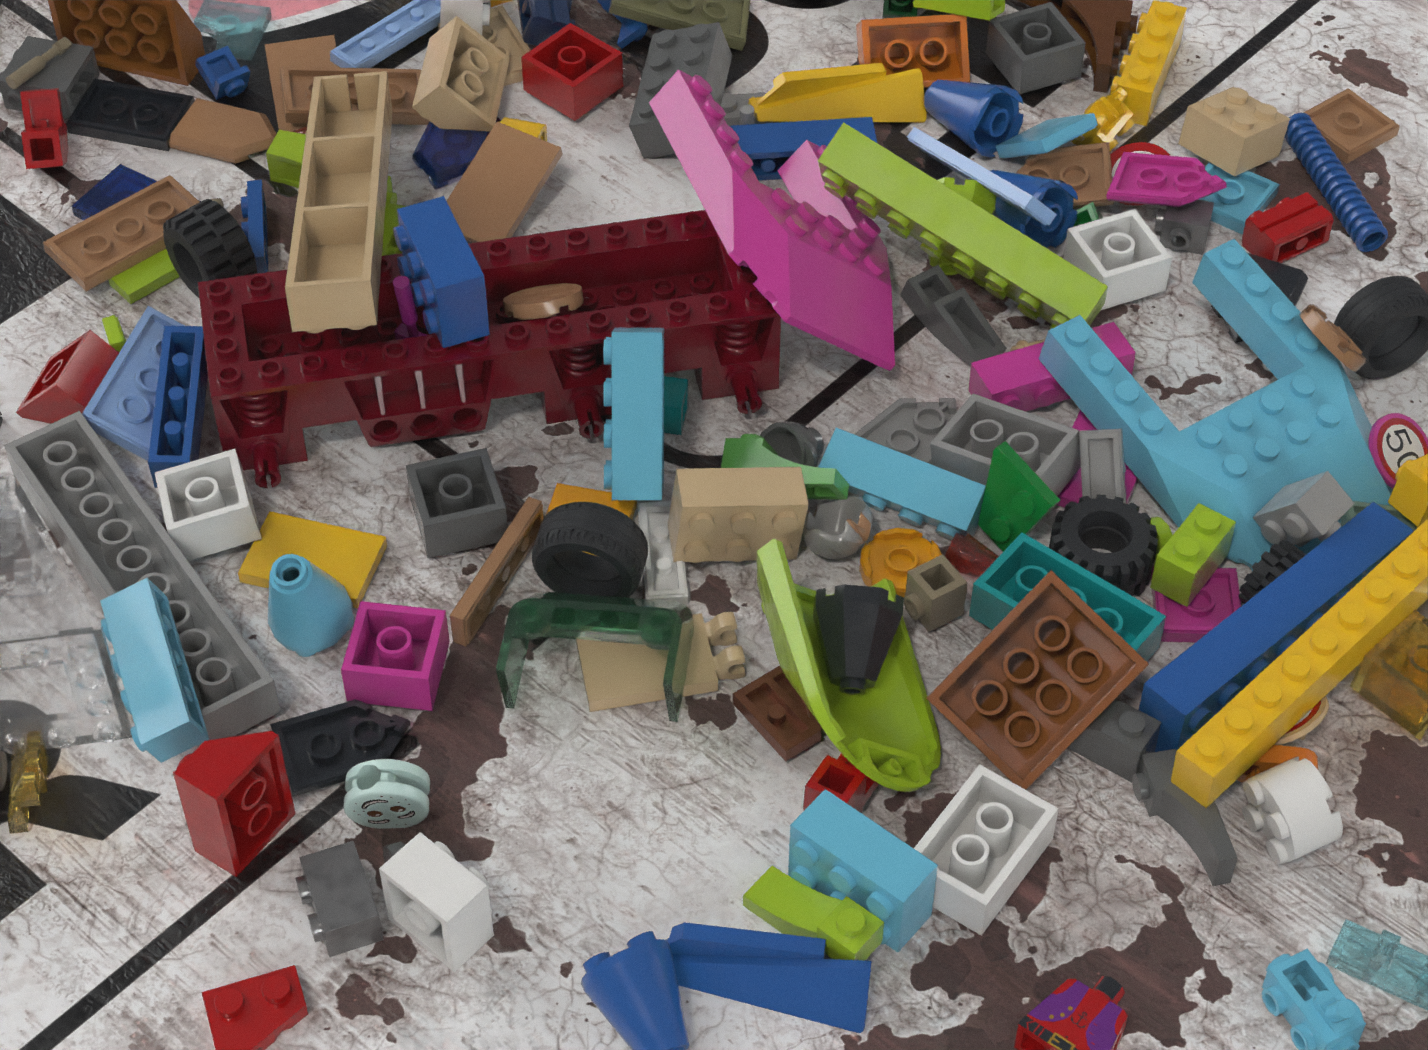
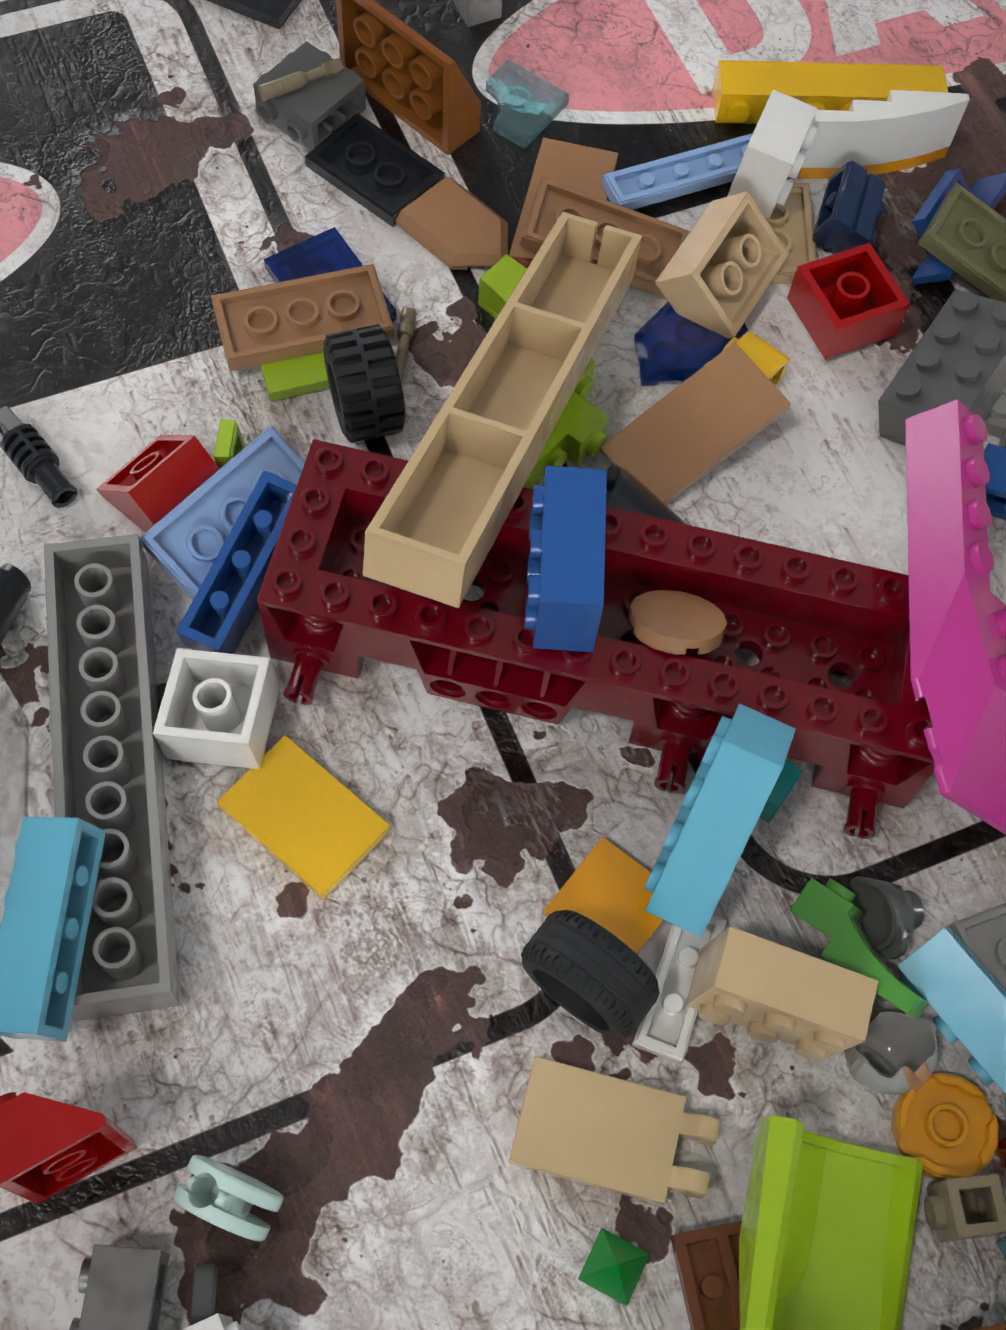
camera: 20 degrees right, 15 degrees up
red brick [20,88,68,169] -> none
blue bracket [195,46,251,100] -> none
blue plate [241,180,269,273] -> none
medium azure cone [268,554,354,657] -> none
black tile [270,699,410,797] -> none
dark pink brick [341,601,450,711] -> none
magenta piece [393,276,426,340] -> none
dark grey brick [406,448,508,558] -> none
medium nougat tile [450,497,544,647] -> none
clear green windscreen [496,592,694,722] -> none
black cone [813,584,904,695] -> none
none -> green slope [578,1228,650,1306]

